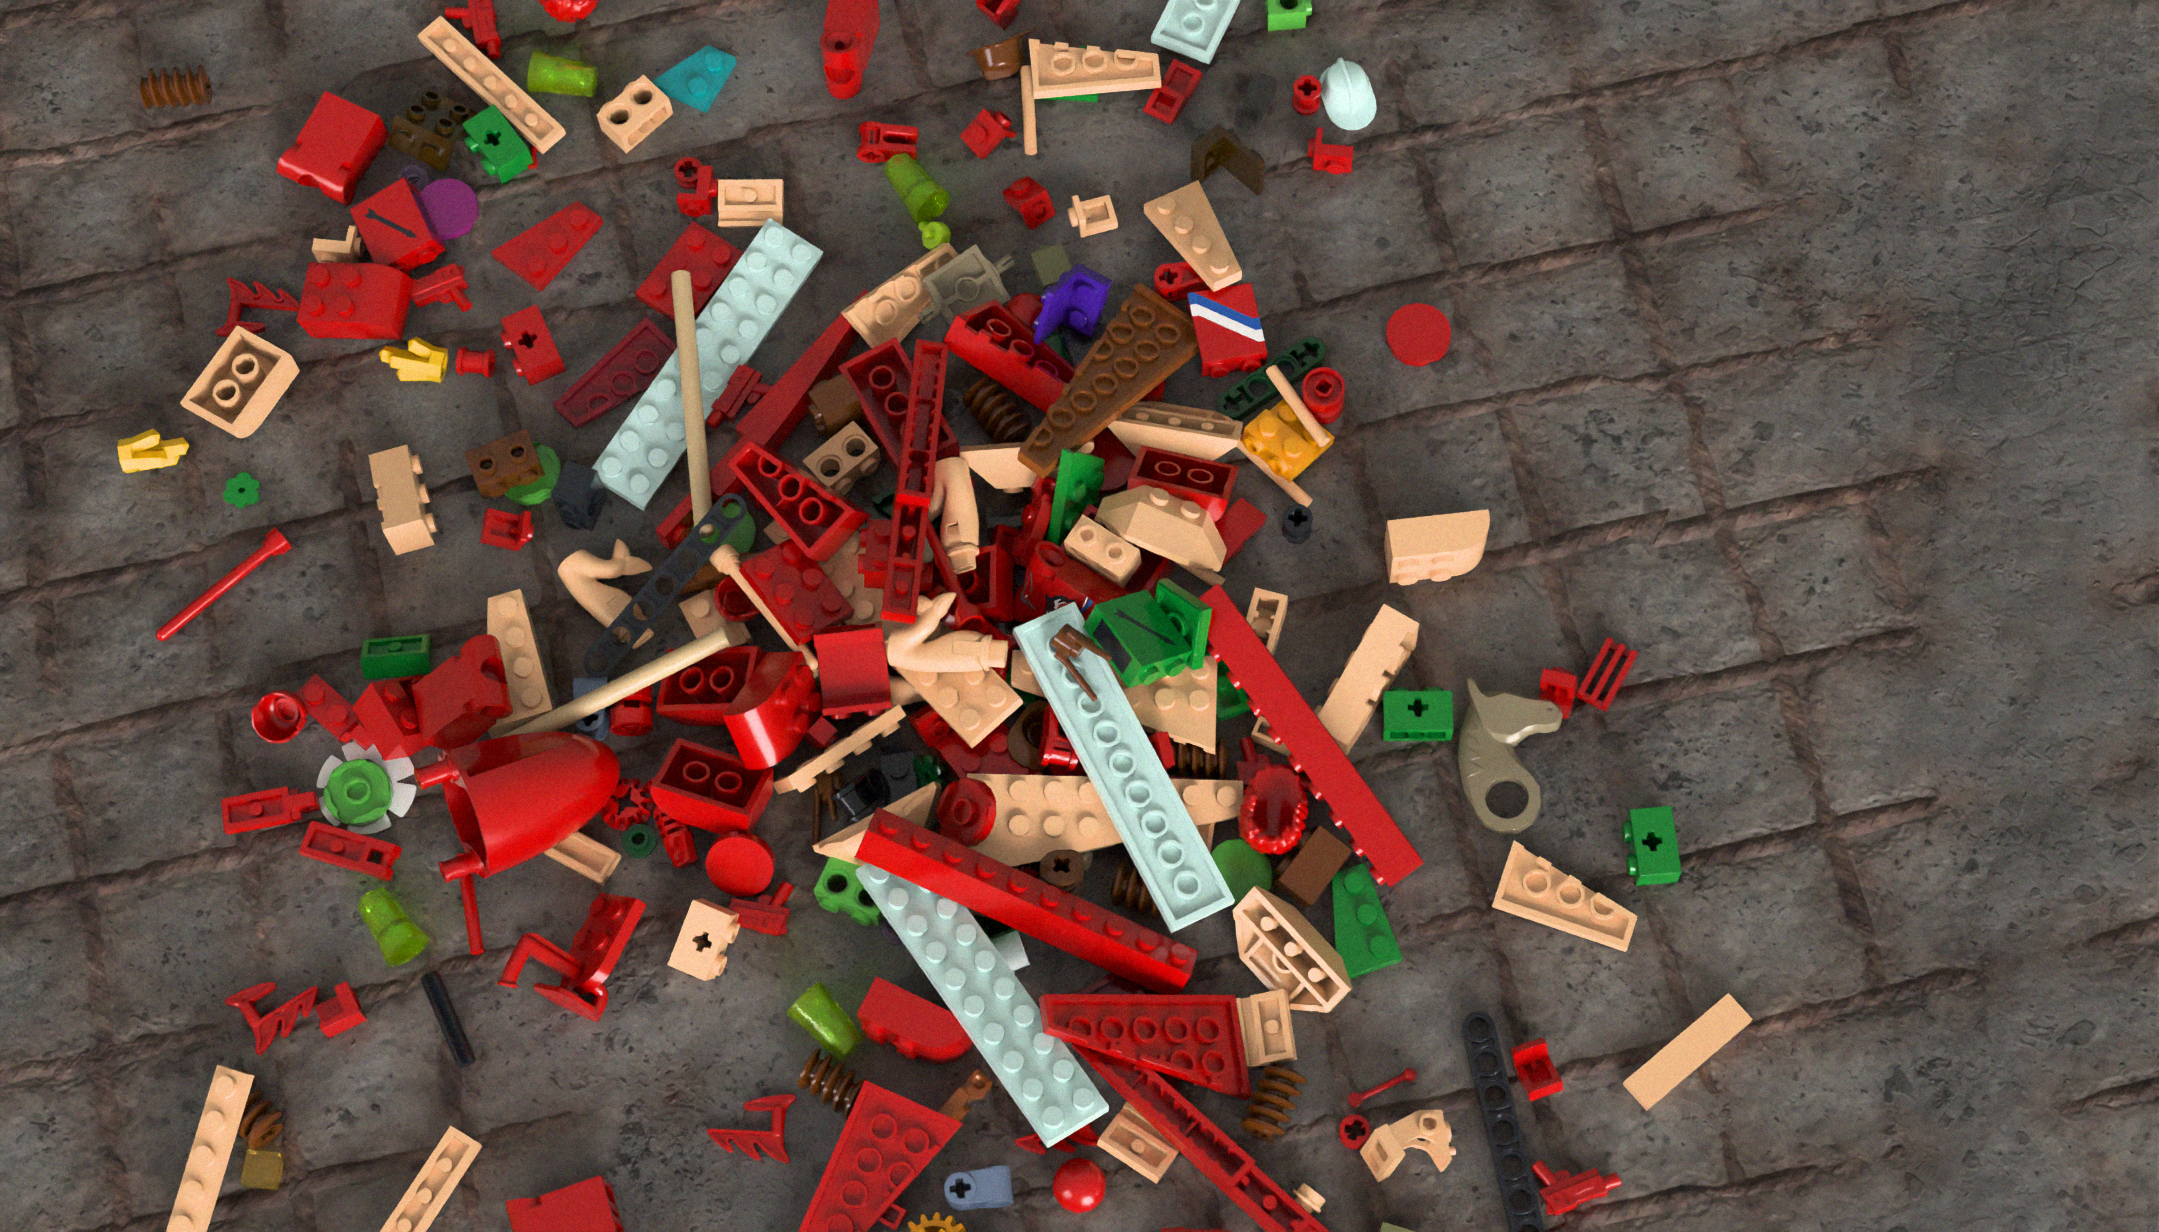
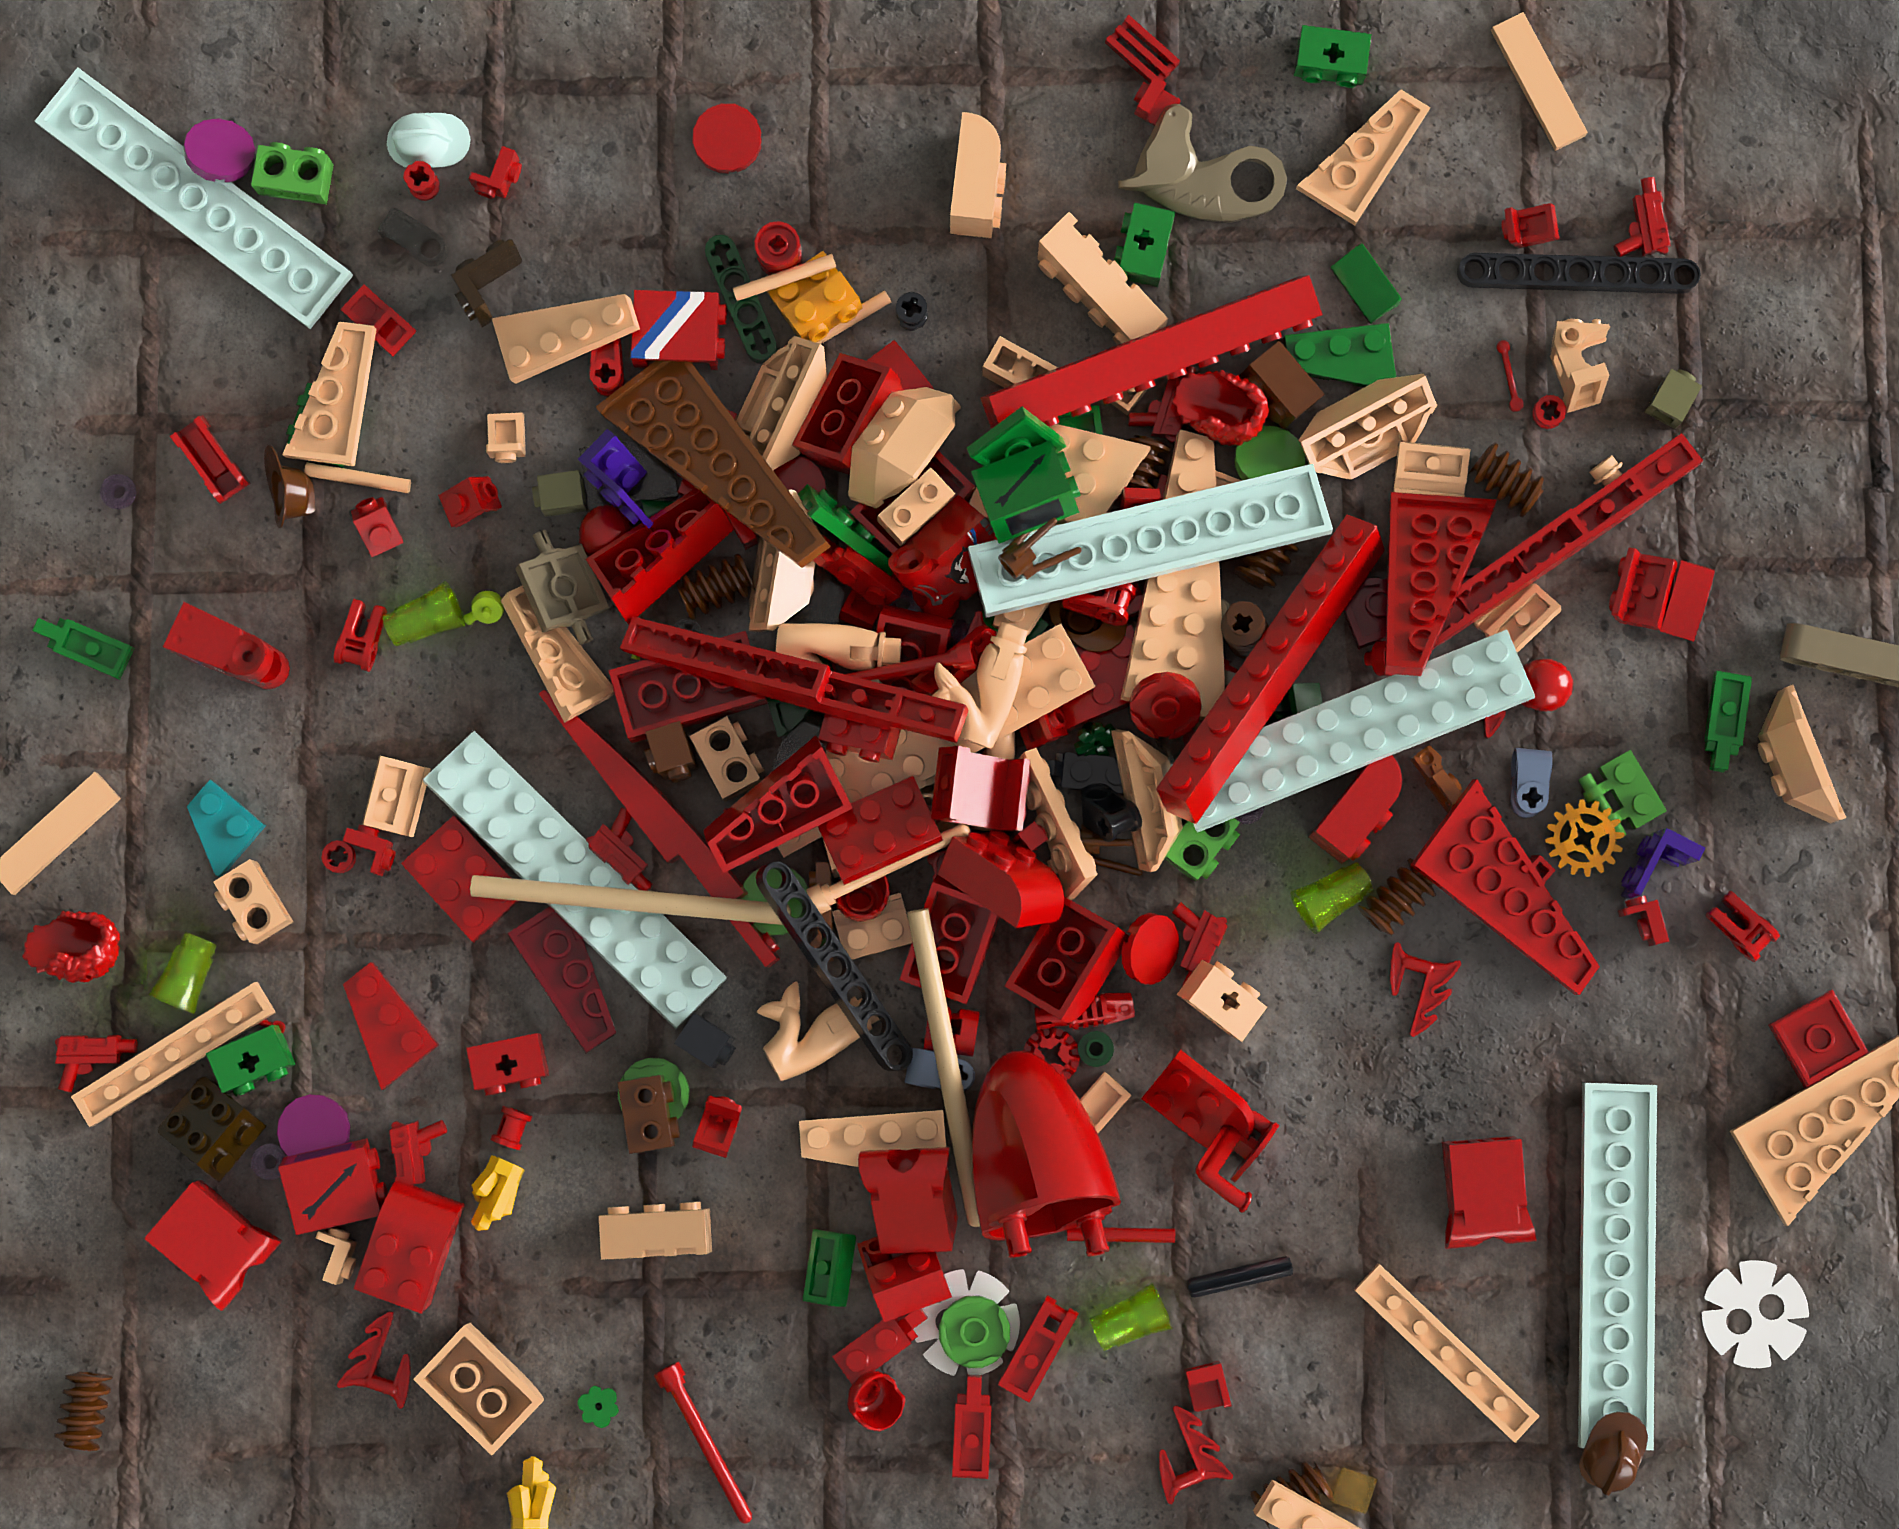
camera: 80 degrees left, 15 degrees up
none -> green slope [1330,243,1402,324]

